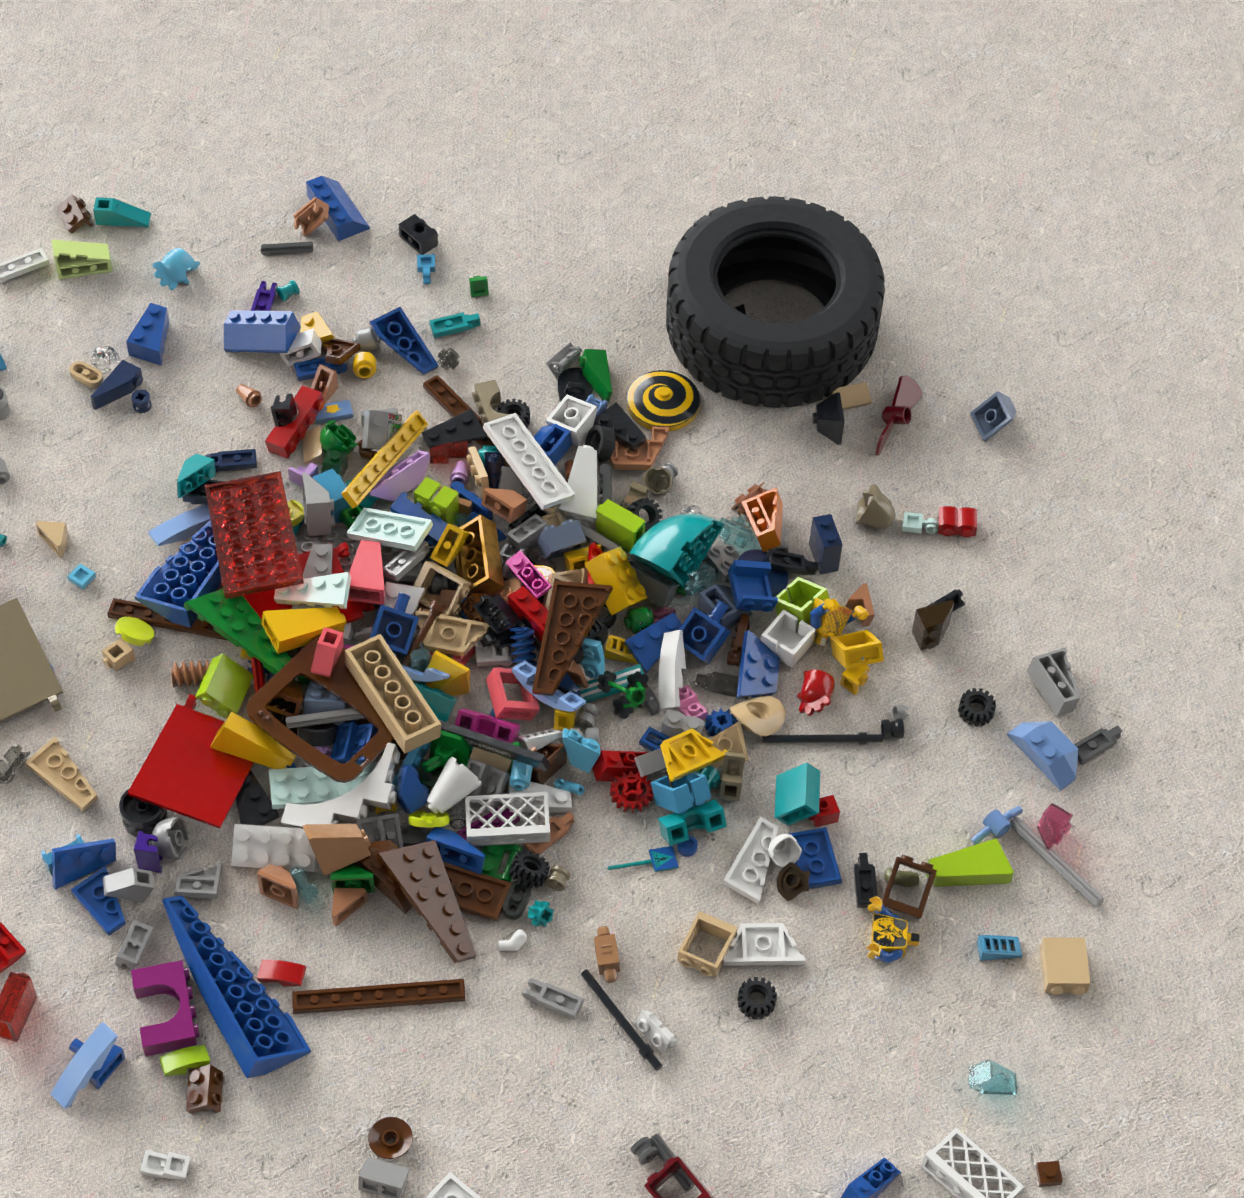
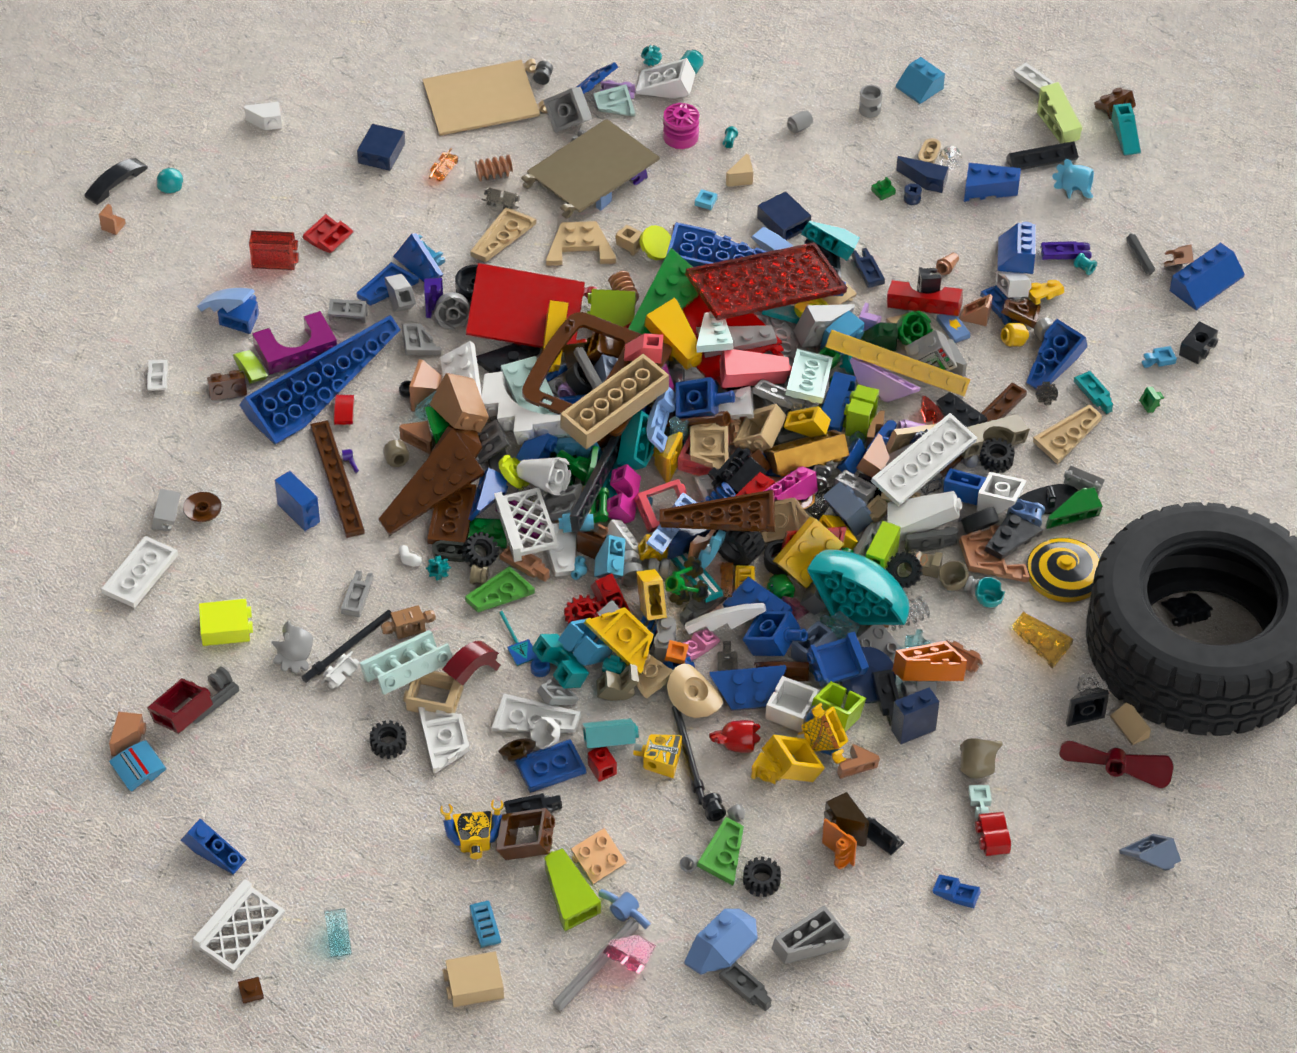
camera: 80 degrees right, 5 degrees down
none -> neon yellow brick [199,599,253,646]
none -> light grey piece [271,621,313,674]
none -> blue brick [275,471,320,531]
none -> dark purple hand [342,449,359,473]
none -> light aqua fence [360,630,452,695]
none -> dark tan head [383,440,409,467]
none -> black plate [399,381,411,398]
none -> dark red arch [442,641,501,686]
none -> bright green wing [465,566,535,613]
none -> light grey wing [537,676,579,706]
none -> tan wing [546,221,616,266]
none -> light nougat hinge [571,828,627,884]
none -> yellow torso [633,734,682,778]
none -> yellow brick [636,569,667,620]
none -> orange plate [665,640,689,664]
none -> light grey hinge [680,854,698,872]
none -> bright green wing [697,817,744,886]
none -> clear orange hinge [720,562,734,597]
none -> dark blue brick [757,191,811,240]
none -> orange hinge [822,818,857,869]
none -> green tile [871,177,896,201]
none -> blue slope [932,874,981,908]
none -> teal hair [975,577,1005,608]
none -> black hinge [1006,141,1079,170]
none -> clear yellow wing [1012,612,1074,669]
none -> tan wing [1033,404,1102,465]
none -> clear bracket [1077,671,1108,691]

